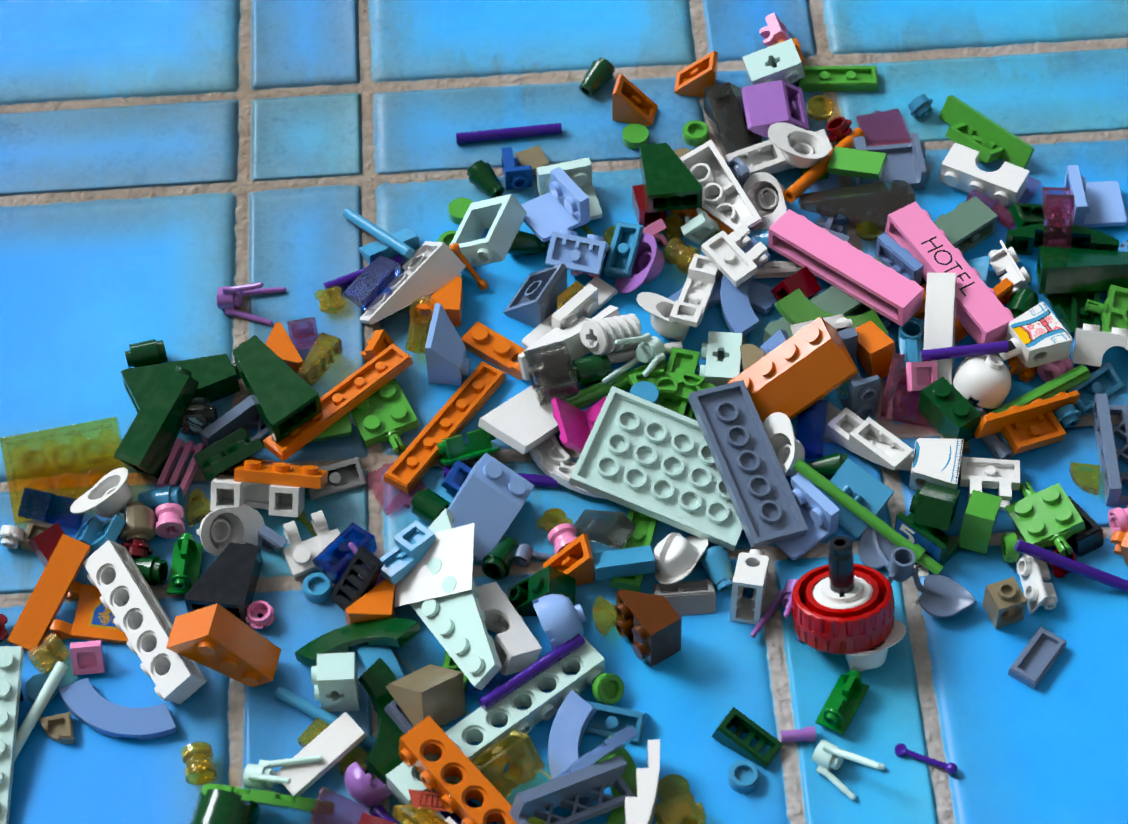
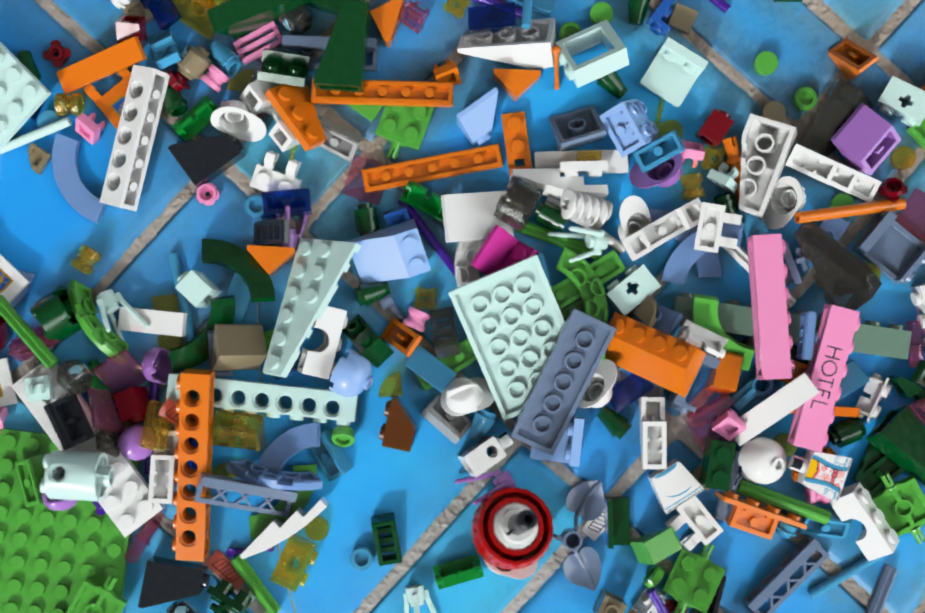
camera: 45 degrees right, 35 degrees up
white piece [70,467,133,518] -> none
orange wedge [166,603,281,687] -> none
sand blue tile [258,525,288,552] -> none
clear yellow slope [297,332,343,387] -> none
dark azure slope [380,520,436,585] -> none
white sticker [394,523,474,607] -> none
clear yellow piece [406,295,437,354] -> none
dark purple bar [478,634,585,710] -> none
light blue bracket [521,167,590,242] -> none
orange slope [612,74,658,126] -> none
dark azure tile [630,381,659,404] -> none
dark green slope [640,143,703,213] -> none
sand blue tile [727,157,750,186] -> none
white piece [768,122,831,169] -> none
dark red brick [771,266,822,301] -> none
medium lavender piece [781,726,816,743] -> none
bright green bar [793,459,944,575] -> none
dark azure piece [822,458,895,539] -> none
bright green tile [827,147,888,180] -> none
dark green brick [909,482,961,531] -> none
dark purple bar [921,341,1009,362] -> none
clear yellow tile [1069,462,1100,495] -> none

